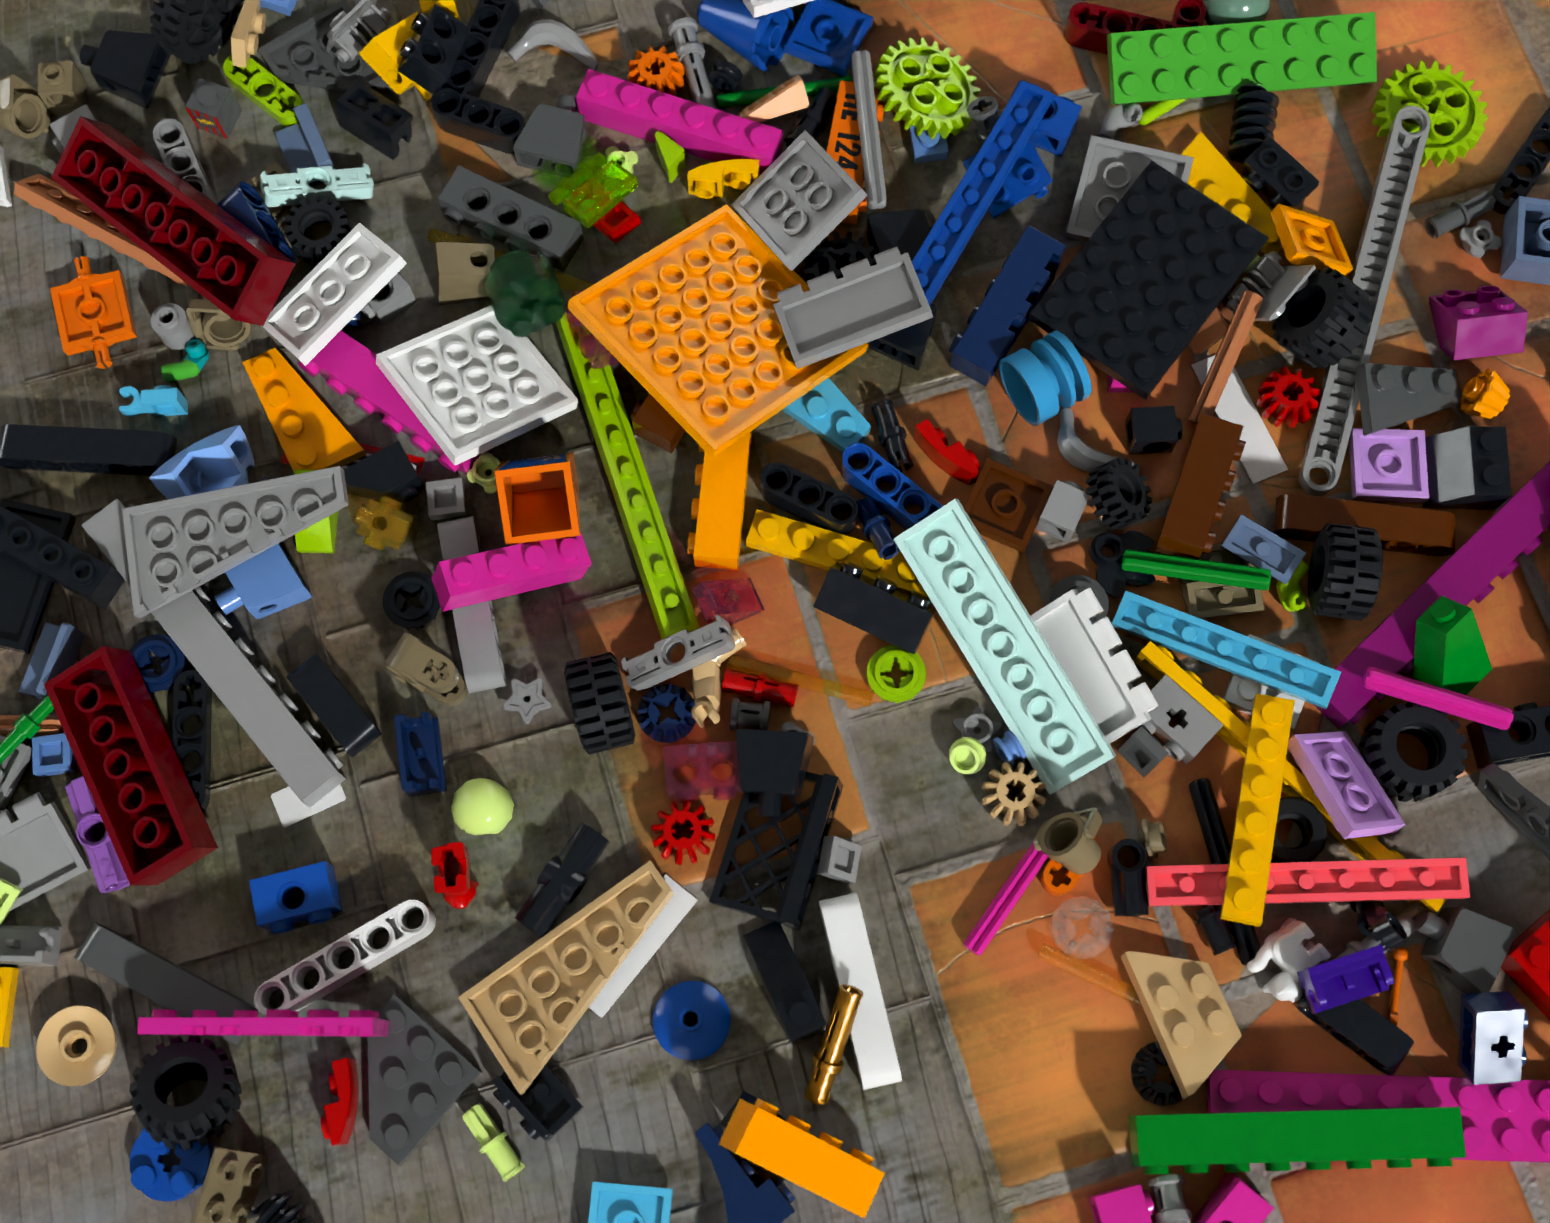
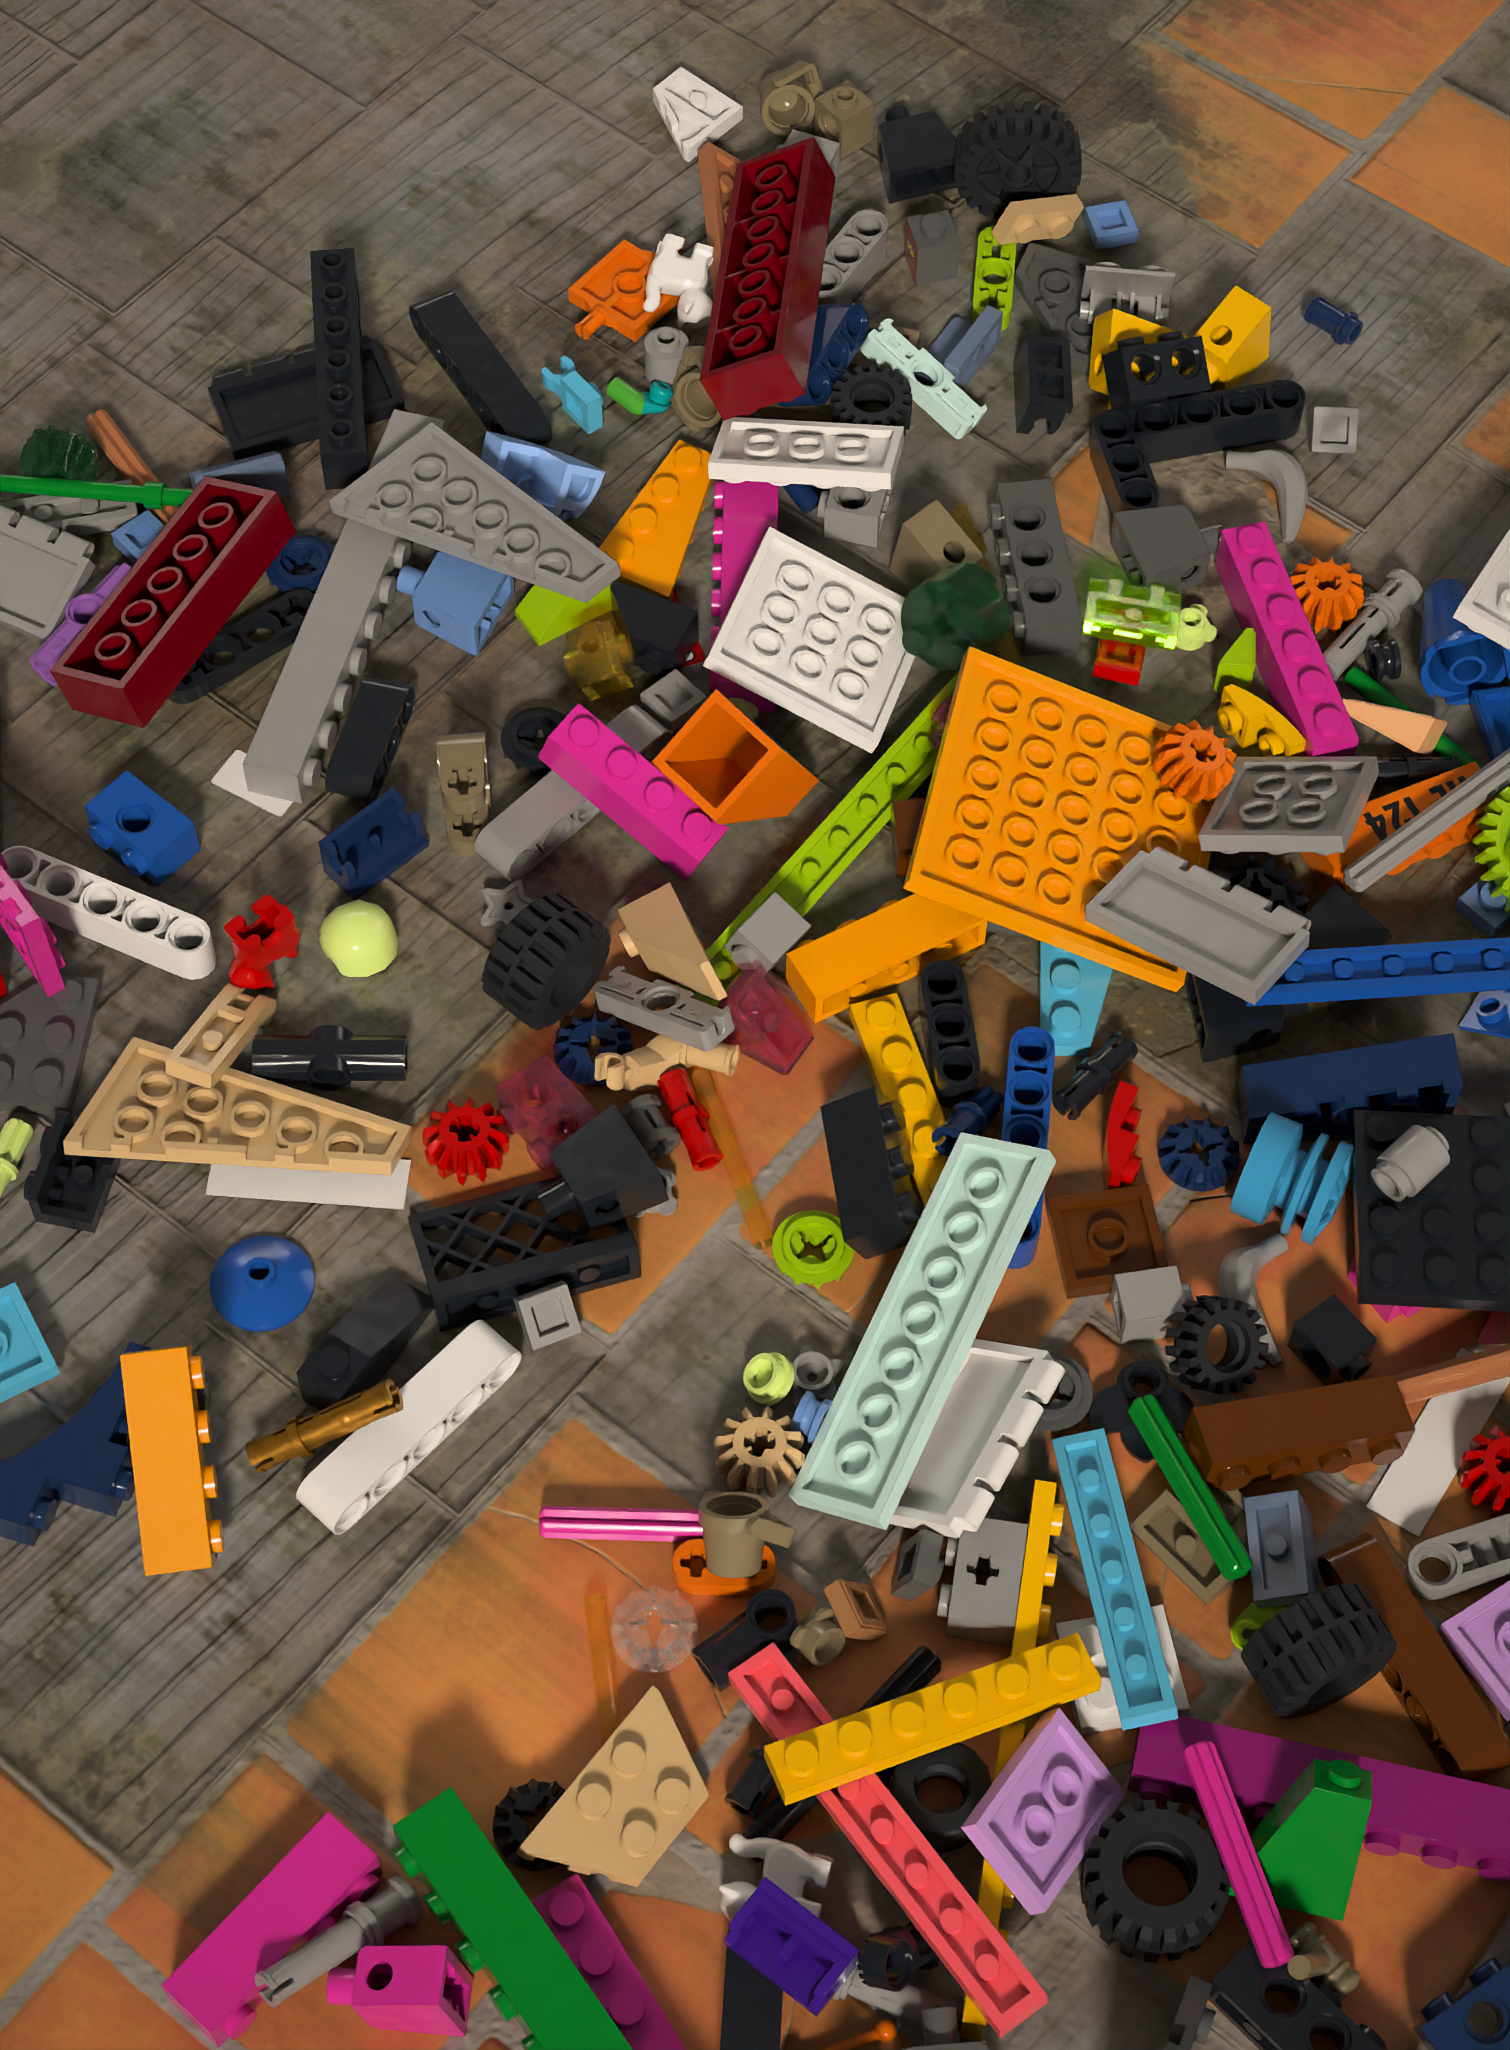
camera: 55 degrees right, 15 degrees down
none -> tan plate [165,983,276,1090]
none -> tan slope [618,882,728,1001]
none -> white animal [643,234,714,328]
none -> light grey brick [724,892,811,981]
none -> medium nougat tile [823,1579,888,1642]
none -> orange gear [1151,719,1237,805]
none -> dark blue gear [1158,1115,1240,1192]
none -> dark tan piece [1288,1922,1361,2001]
none -> light grey brick [1371,1125,1450,1201]

